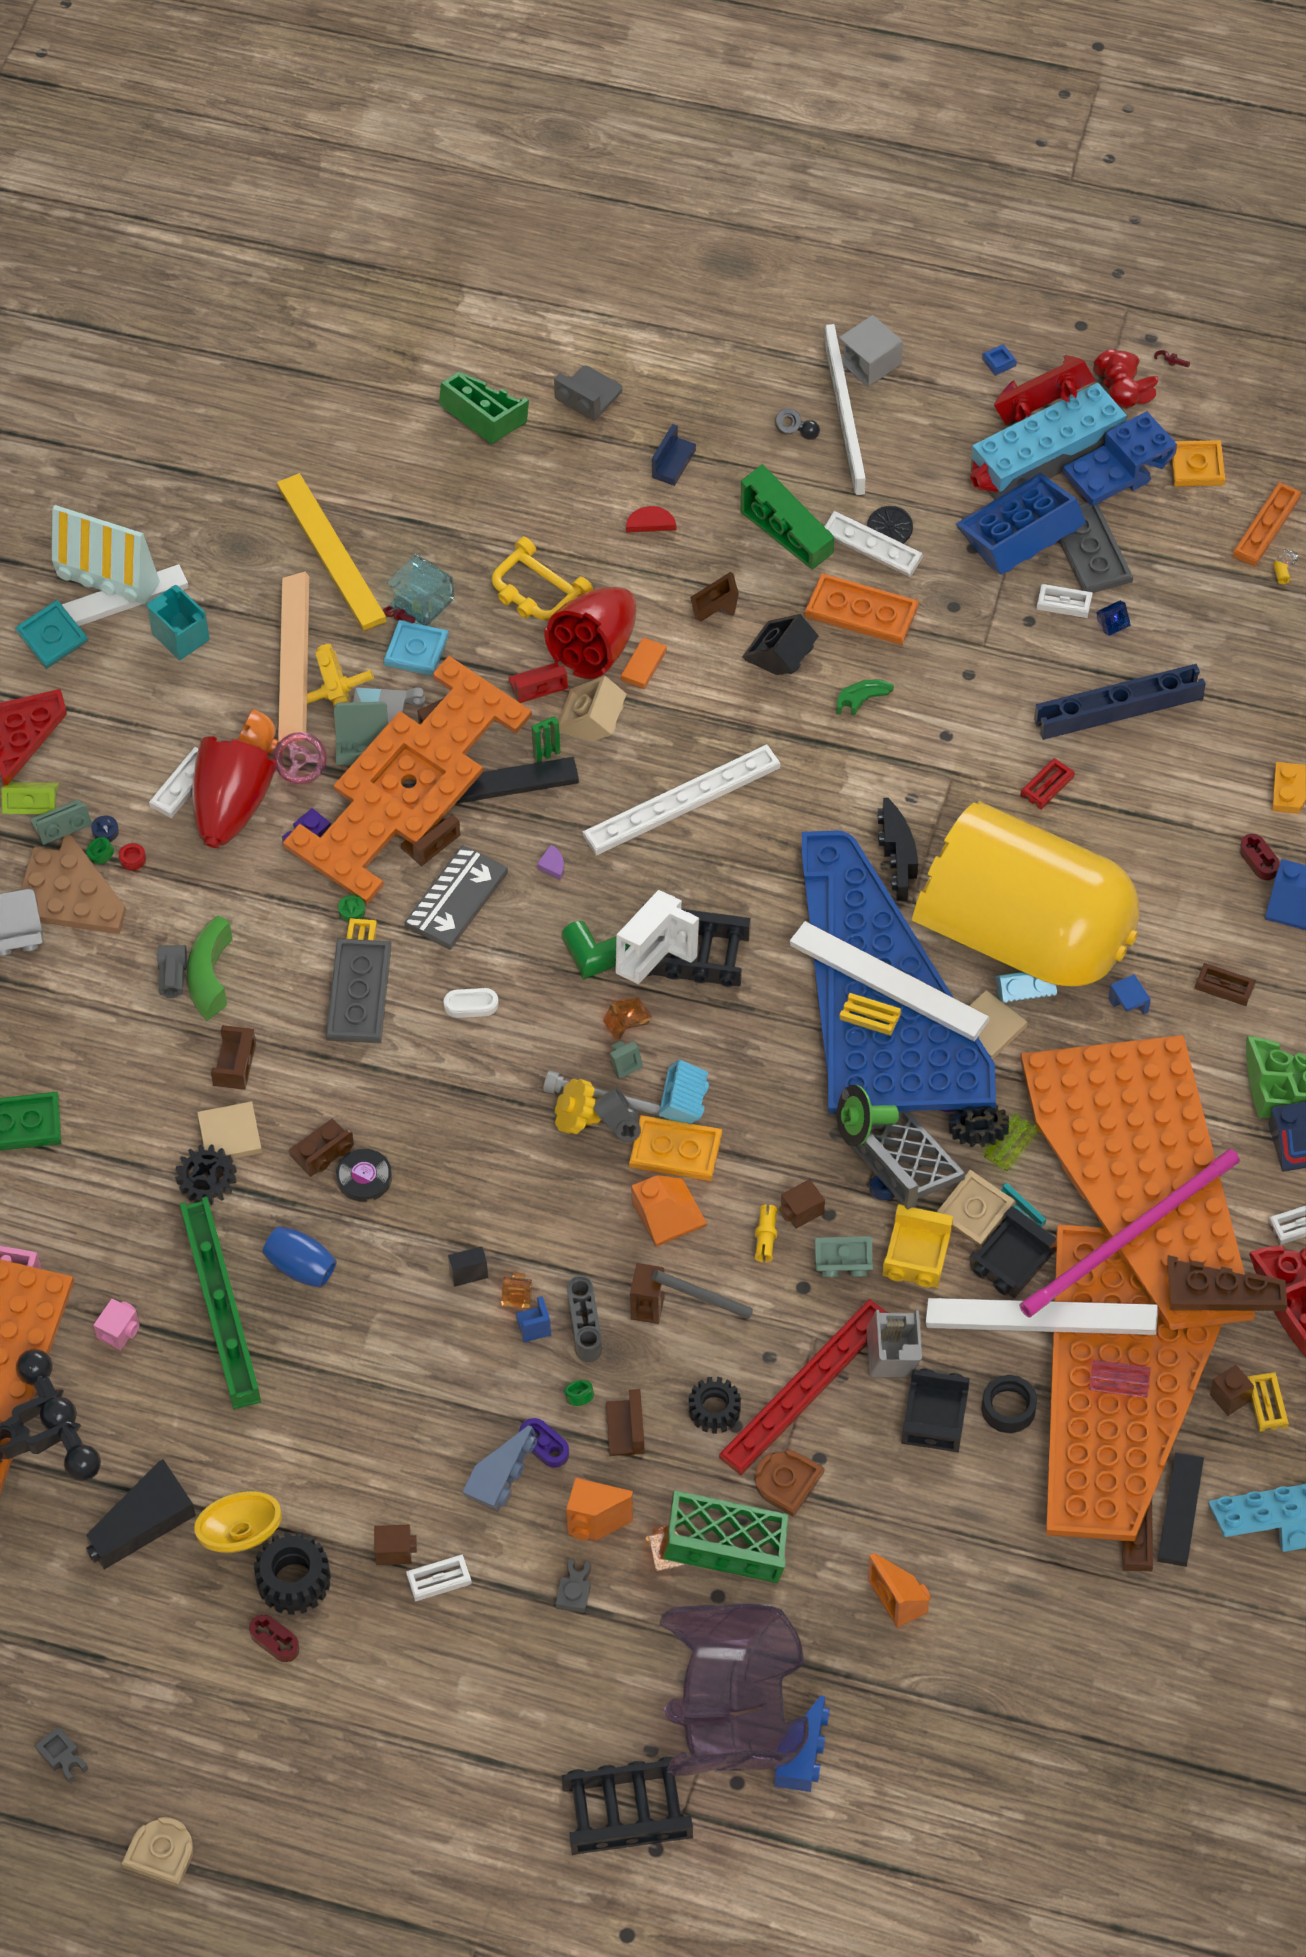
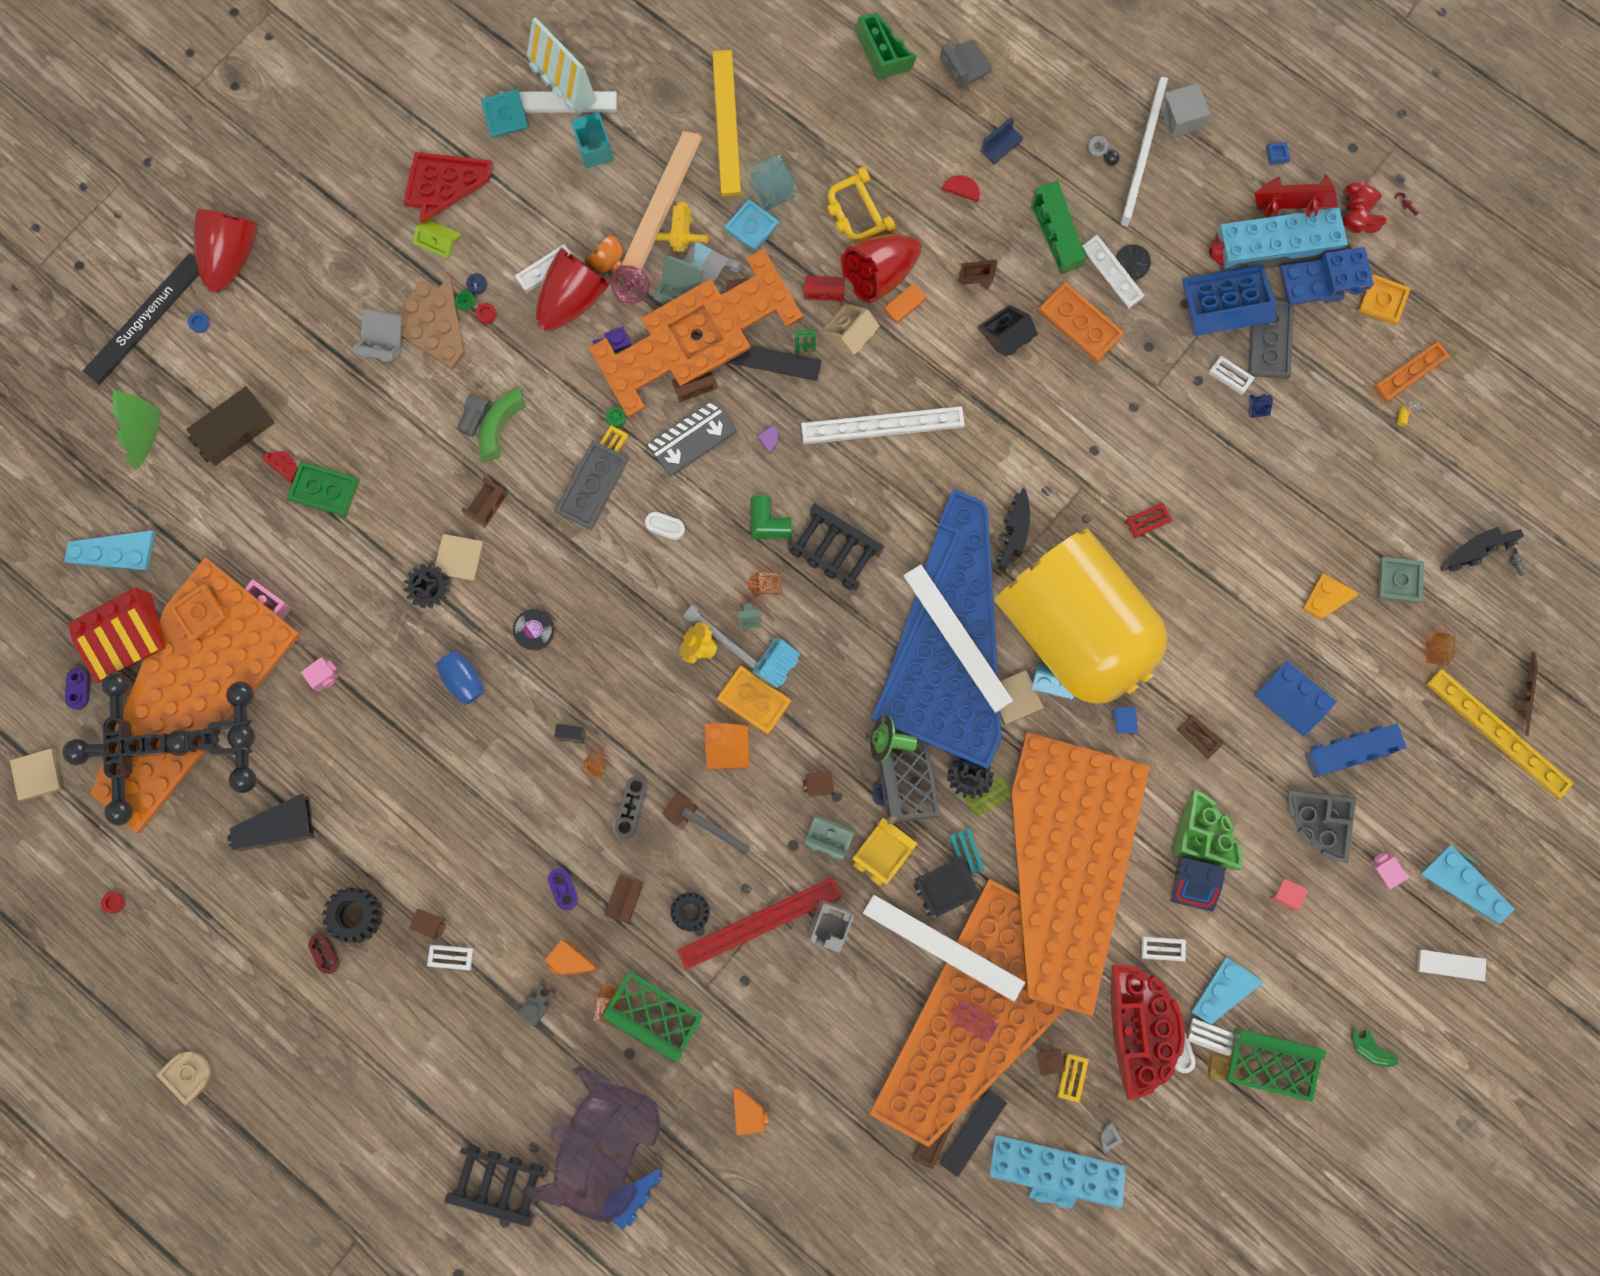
camera: 25 degrees right, 20 degrees up
sand green bracket [30,799,92,845] -> none
dark grey plate [34,1726,88,1784] -> none
green tile [180,1197,261,1410] -> none
yellow dish [194,1491,282,1553] -> none
reddish brown bracket [289,1118,354,1177] -> none
dark red hand [383,606,415,624] -> none
sand blue slope [462,1425,537,1512] -> none
blue panel [516,1296,551,1342] -> none
green tile [564,1380,595,1406] -> none
dark grey piece [593,1087,641,1142] -> none
white brick [616,890,699,984] -> none
yellow pin [754,1204,778,1263] -> none
dark orange tile [755,1450,825,1517] -> none
green piece [837,679,894,715] -> none
yellow tile [839,993,901,1036] -> none
black panel [901,1369,970,1453] -> none
tan tile [937,1170,1016,1247] -> none
black tyre [981,1375,1038,1433] -> none
dark pink piece [1019,1149,1240,1318] -> none
dark blue piece [1034,663,1206,740] -> none
reddish brown wing [1167,1255,1287,1311] -> none
dark red beam [1240,834,1280,880] -> none

